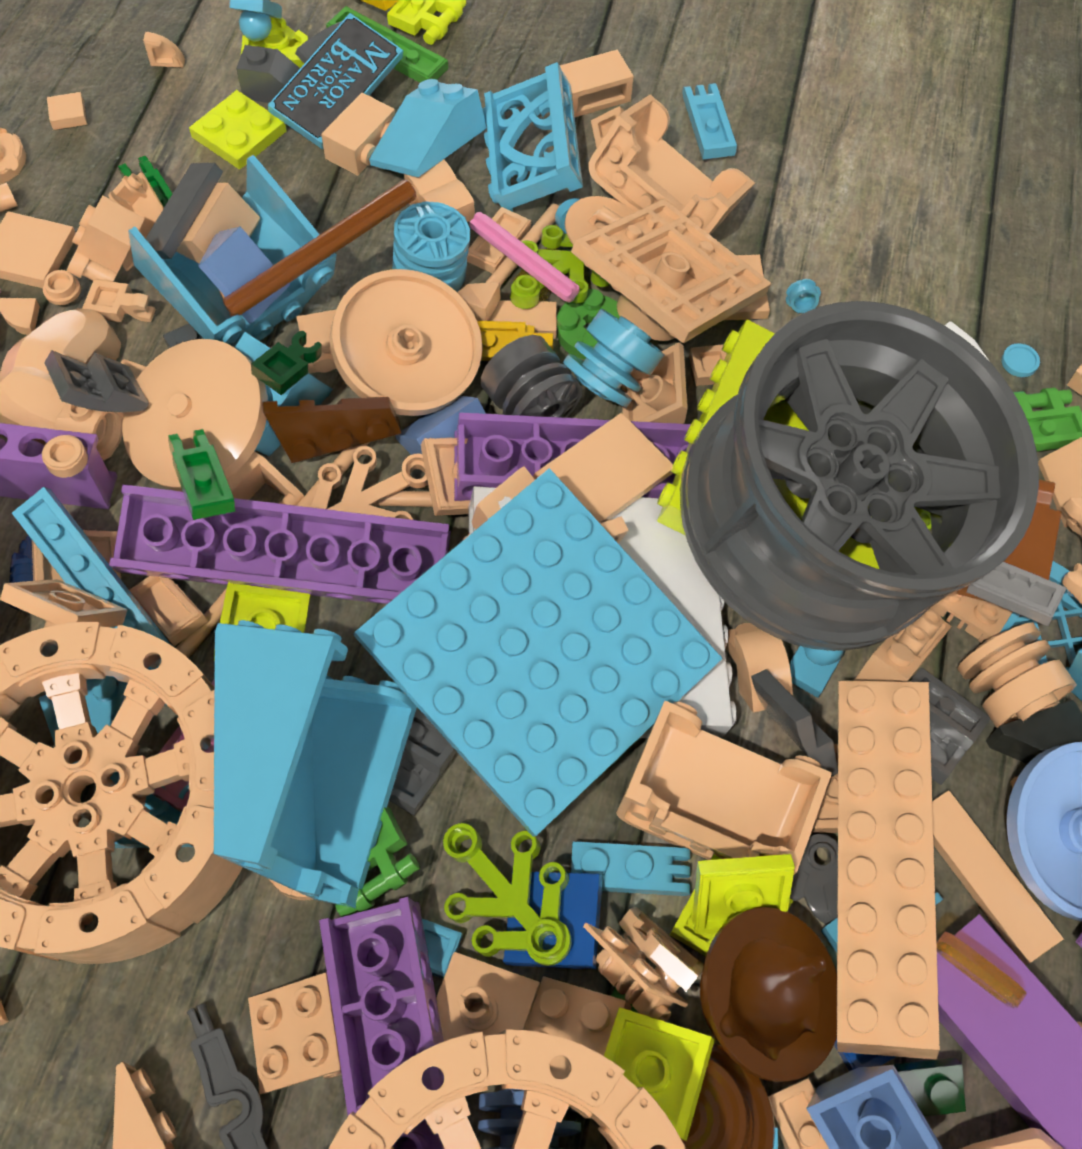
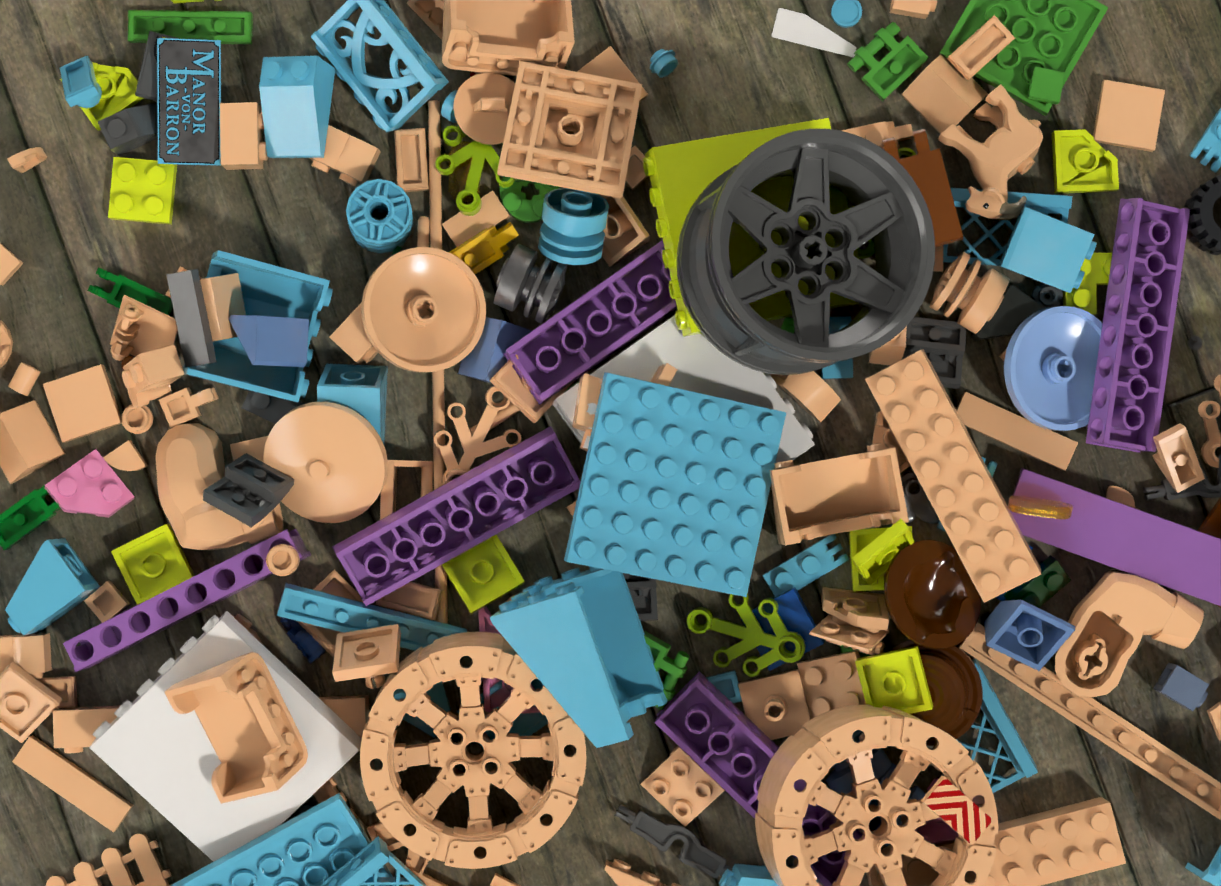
camera: 25 degrees left, 25 degrees up
green hinge [168,429,235,520] -> none
dark orange axle [223,180,416,316] -> none
dark green plate [251,331,322,395] -> none
reddish brown wing [263,397,402,463] -> none
light nougat slope [457,282,501,321] -> none
bright pink axle [470,212,580,303] -> none
light nougat tile [533,412,673,524] -> none
dark grey slope [751,669,838,777] -> none
light grey plate [967,562,1067,626] -> none

